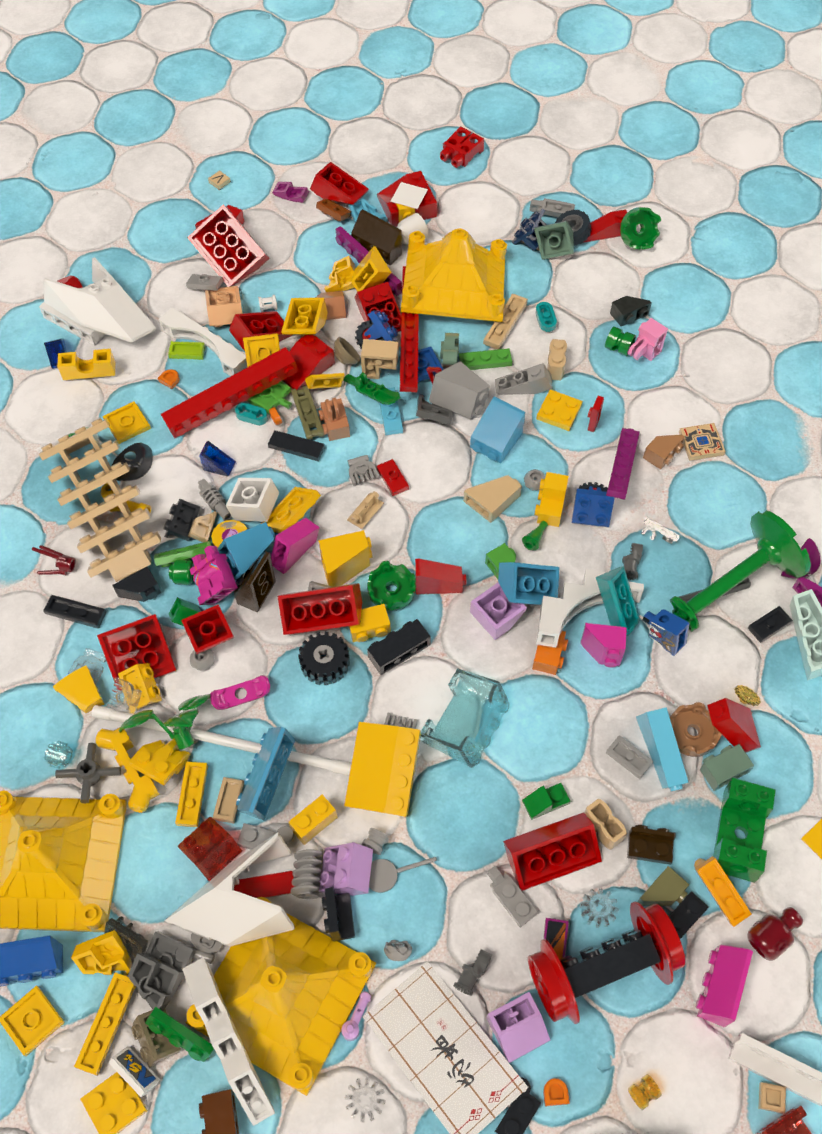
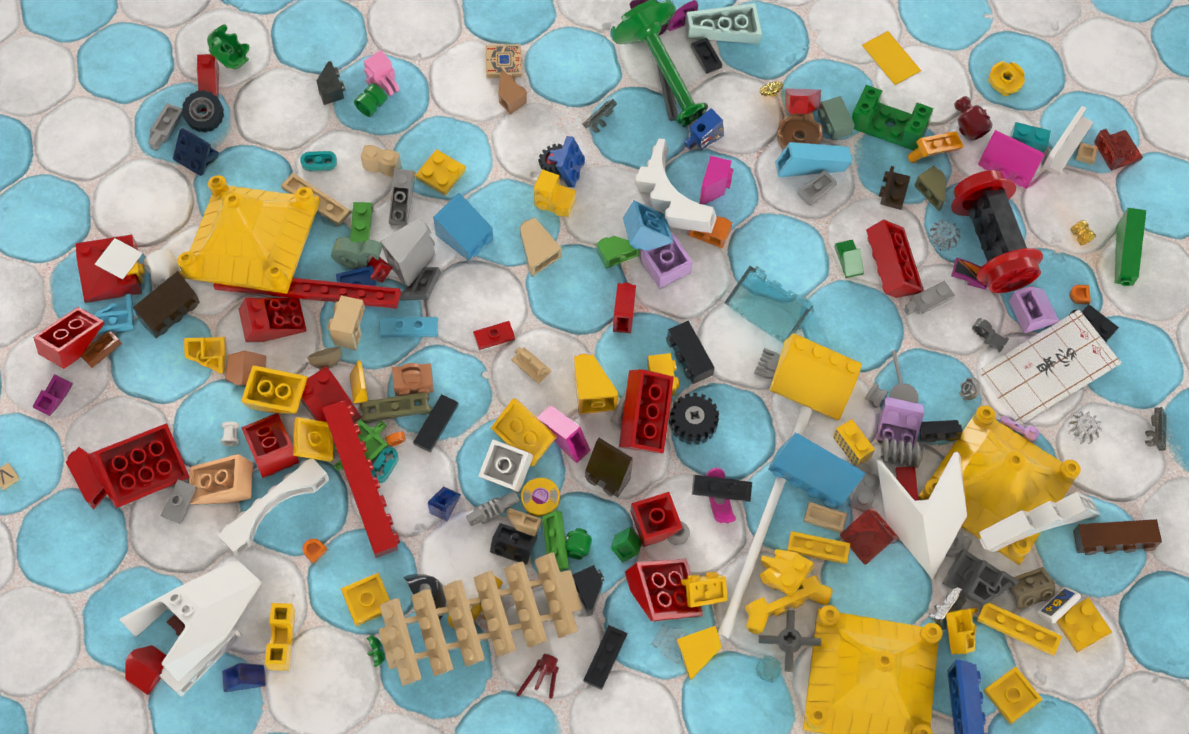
camera: 85 degrees left, 5 degrees up
clear piece [107,677,142,714] -> none
green plant [119,694,210,749] -> none
green plate [145,1007,214,1062] -> none
lime tile [168,341,205,360] -> none
dark pink hips [190,546,238,605] -> none
dark azure slope [218,522,274,582] -> none
magenta plate [335,226,402,296] -> none
green piece [343,372,400,405] -> none
light grey piece [347,455,379,486] -> none
yellow slope [351,246,392,292] -> none
blue plate [355,311,399,349] -> none
green plate [367,561,416,611] -> none
red hips [440,126,484,168] -> none
green cone [522,521,548,550] -> none
light grey plate [524,469,546,491] -> none
sand green slope [534,221,574,260] -> none
tan brick [584,799,627,850] -> none
red plate [587,395,604,432] -> none
teal slope [596,566,640,636] -> none
magenta plate [606,428,640,500] -> none
dark grey connector [622,543,643,580] -> none
black plate [668,891,709,939] -> none
none -> black tile [691,475,752,502]
none -> teal brick [1010,122,1051,153]

